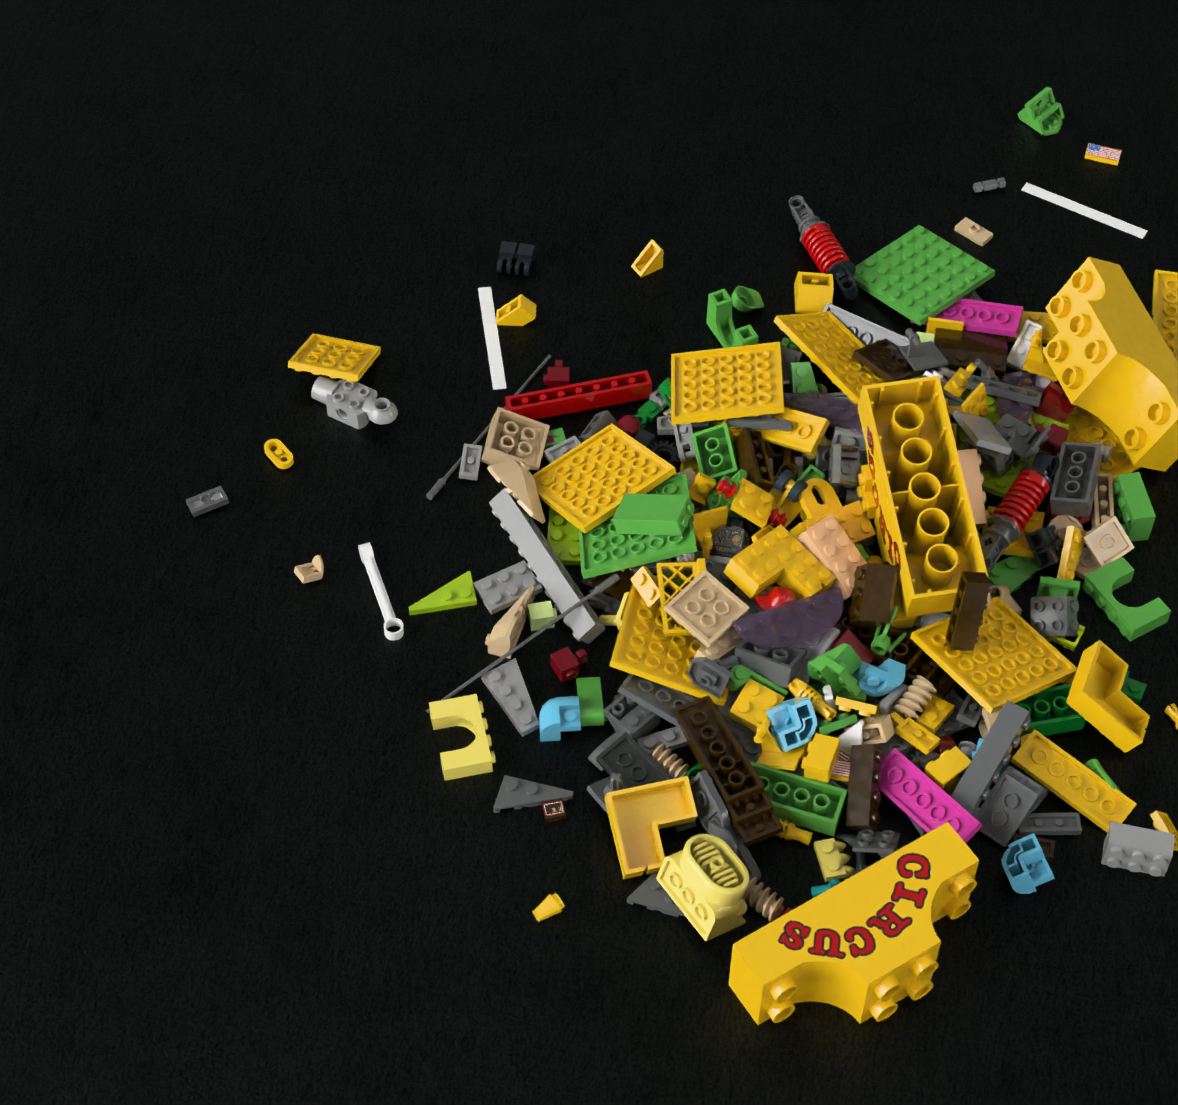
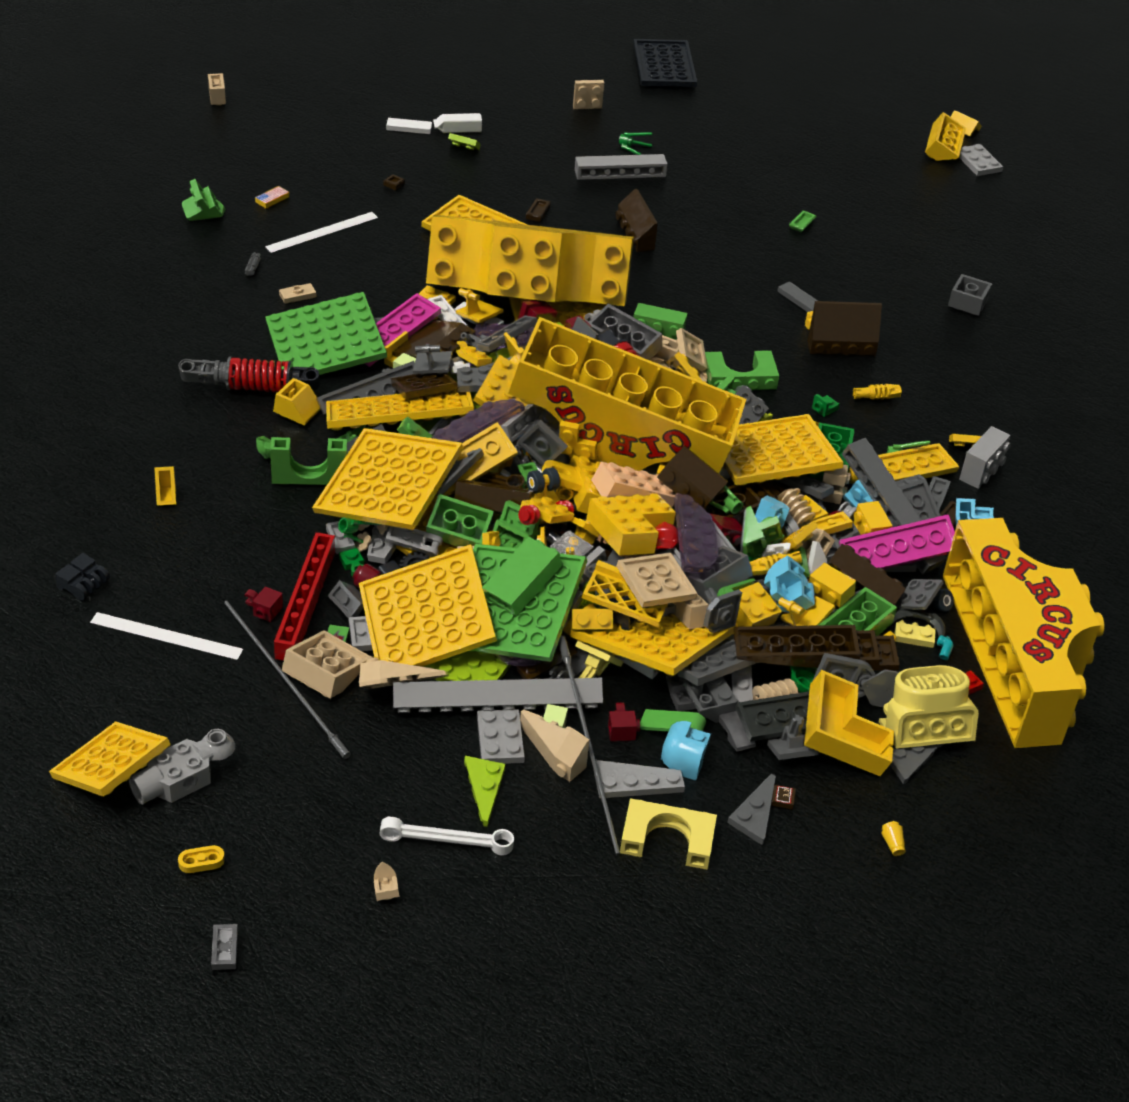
camera: 70 degrees left, 10 degrees down
light grey plate [459,443,482,481] -> none
yellow slope [496,294,536,326] -> none
dark brown brick [945,571,992,651] -> none
yellow piece [1066,640,1150,753] -> none

